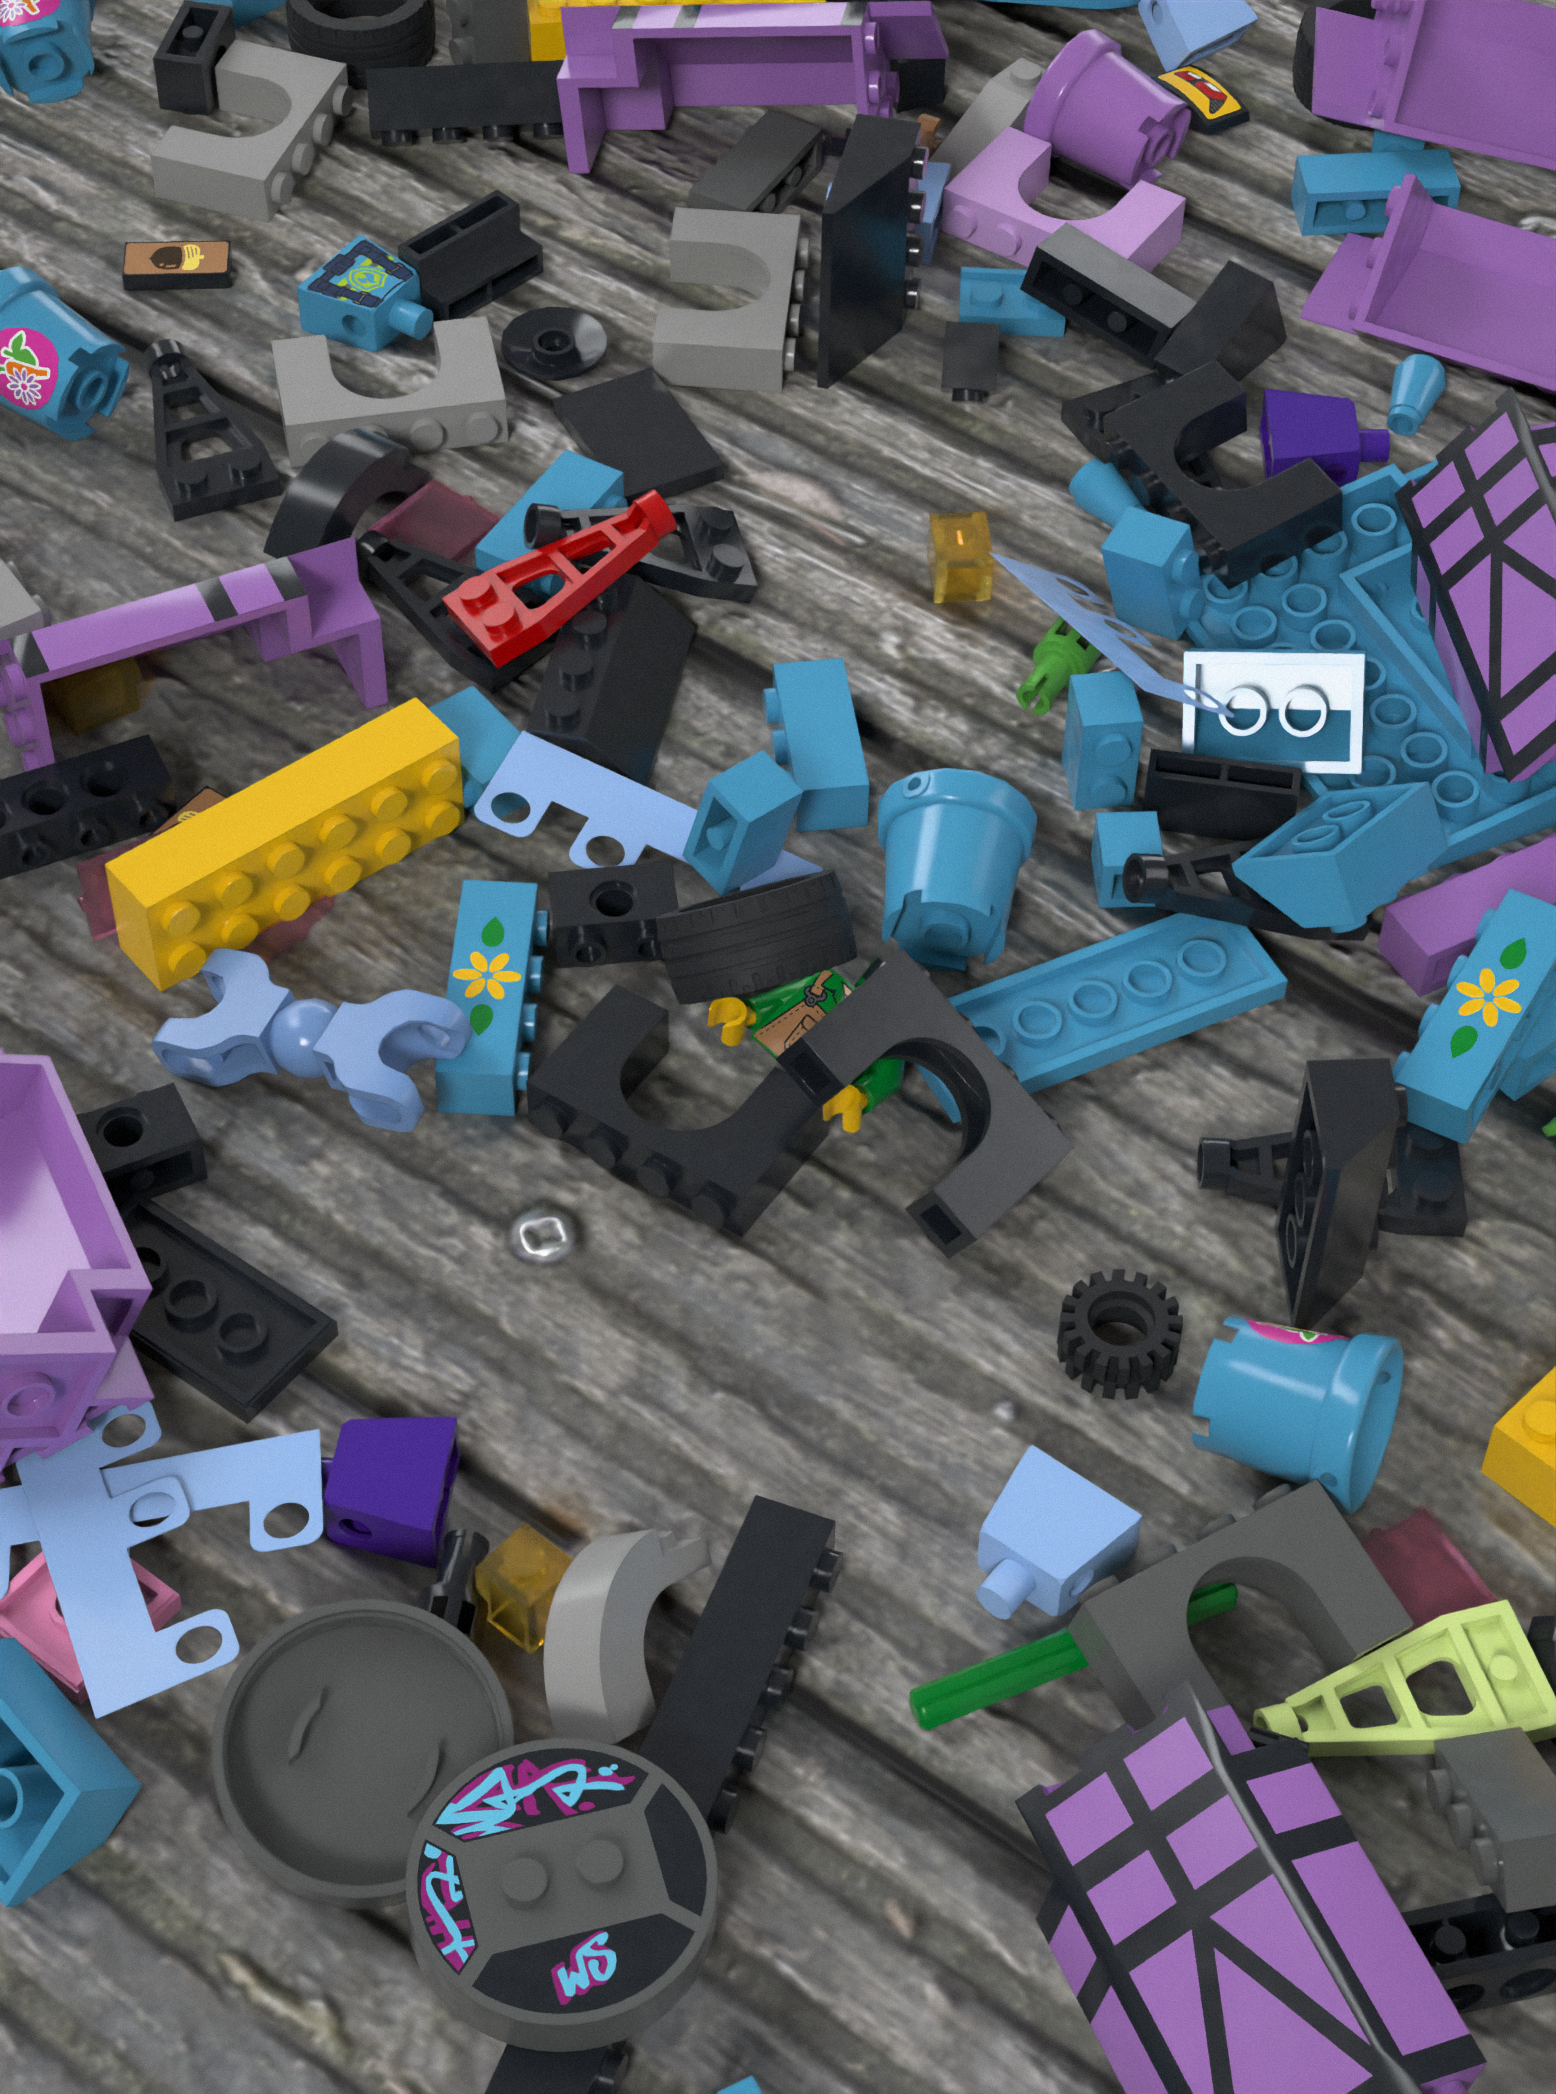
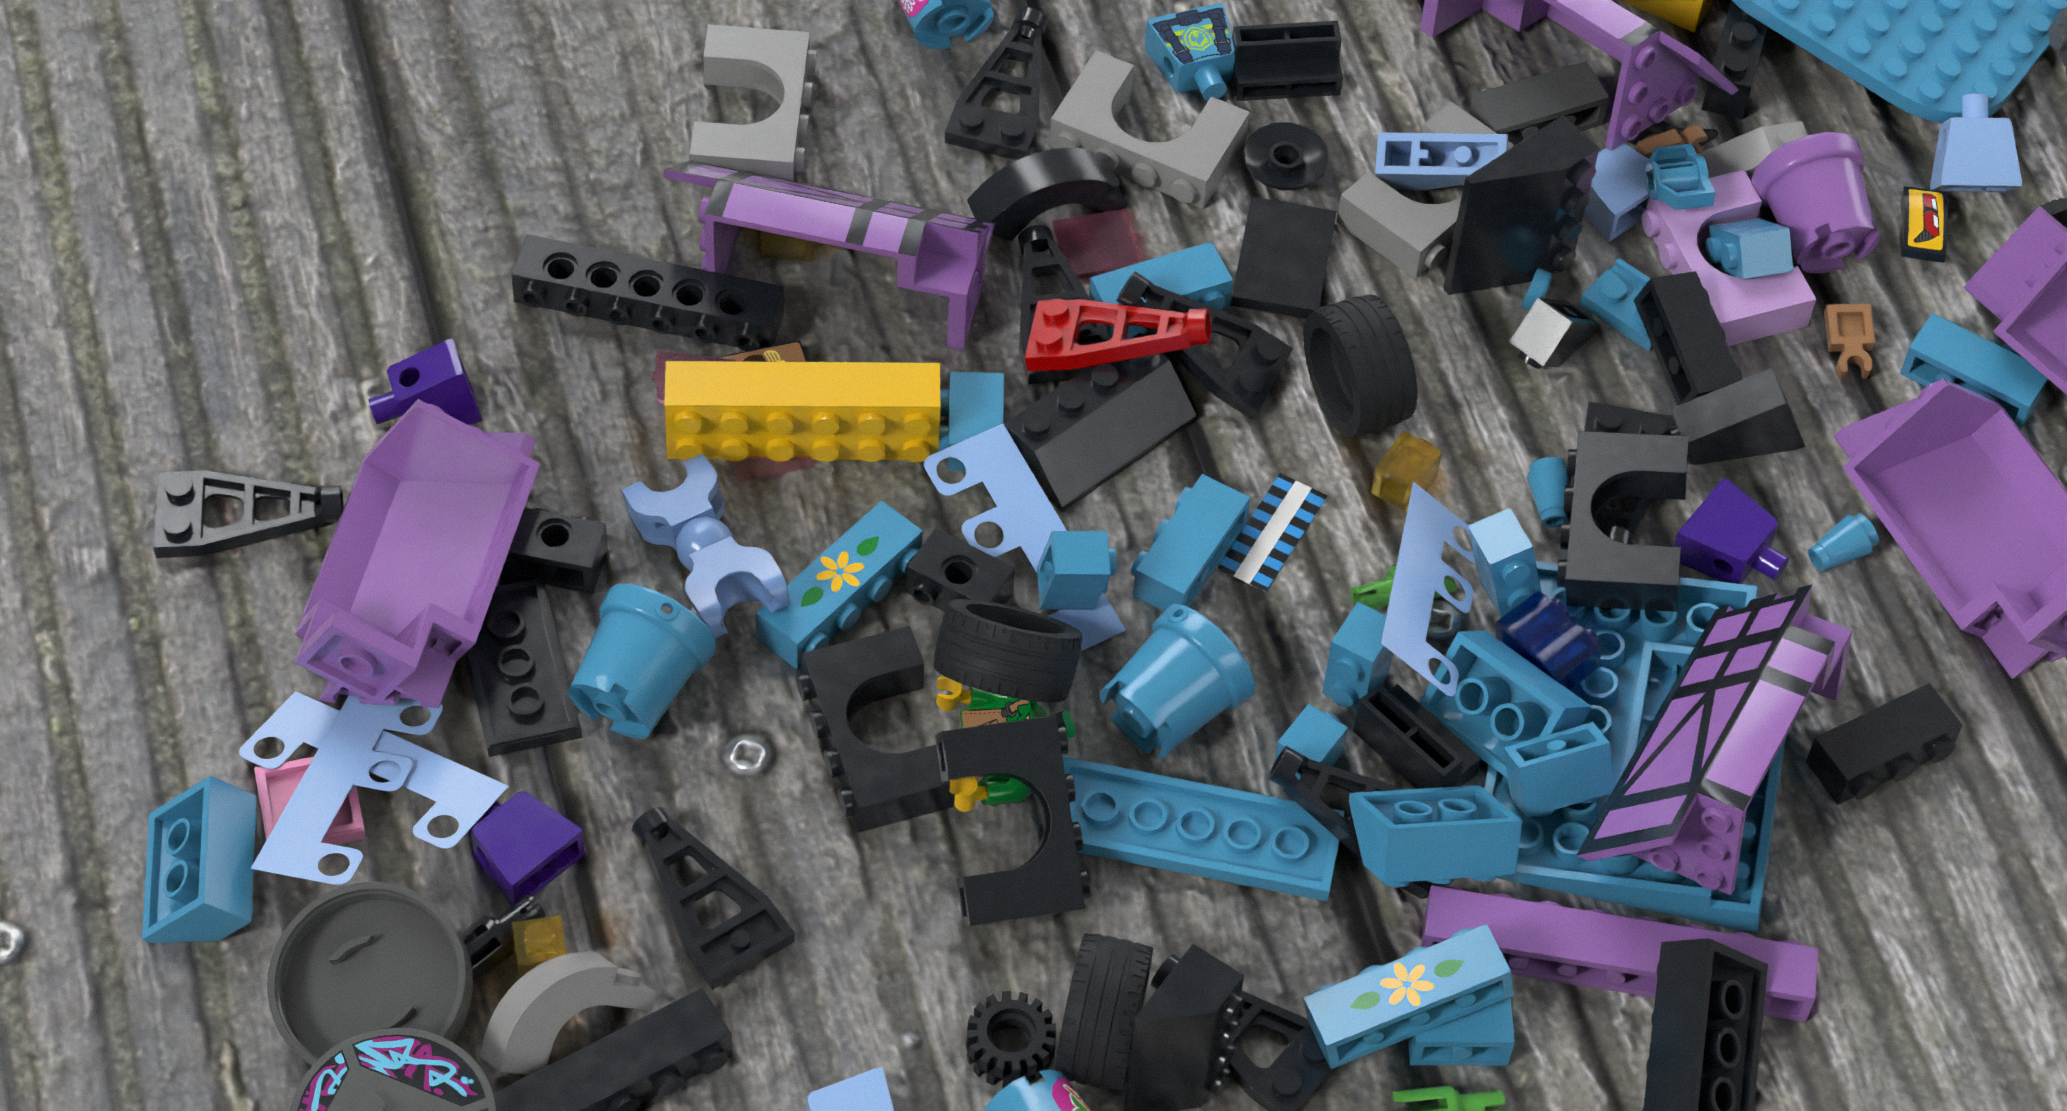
camera: 35 degrees right, 5 degrees up
none -> dark azure piece [568,584,716,739]
none -> black plate [632,807,795,990]
none -> black tyre [1055,933,1153,1091]
none -> sticker [1217,473,1328,592]
none -> black tyre [1303,294,1418,437]
none -> light blue slope [1375,132,1508,190]
none -> clear blue brick [1496,591,1601,690]
none -> dark azure brick [1503,722,1616,818]
none -> dark azure tile [1521,267,1553,311]
none -> dark azure piece [1645,143,1715,210]
none -> dark azure brick [1705,218,1793,279]
none -> medium nougat plate [1824,304,1875,379]

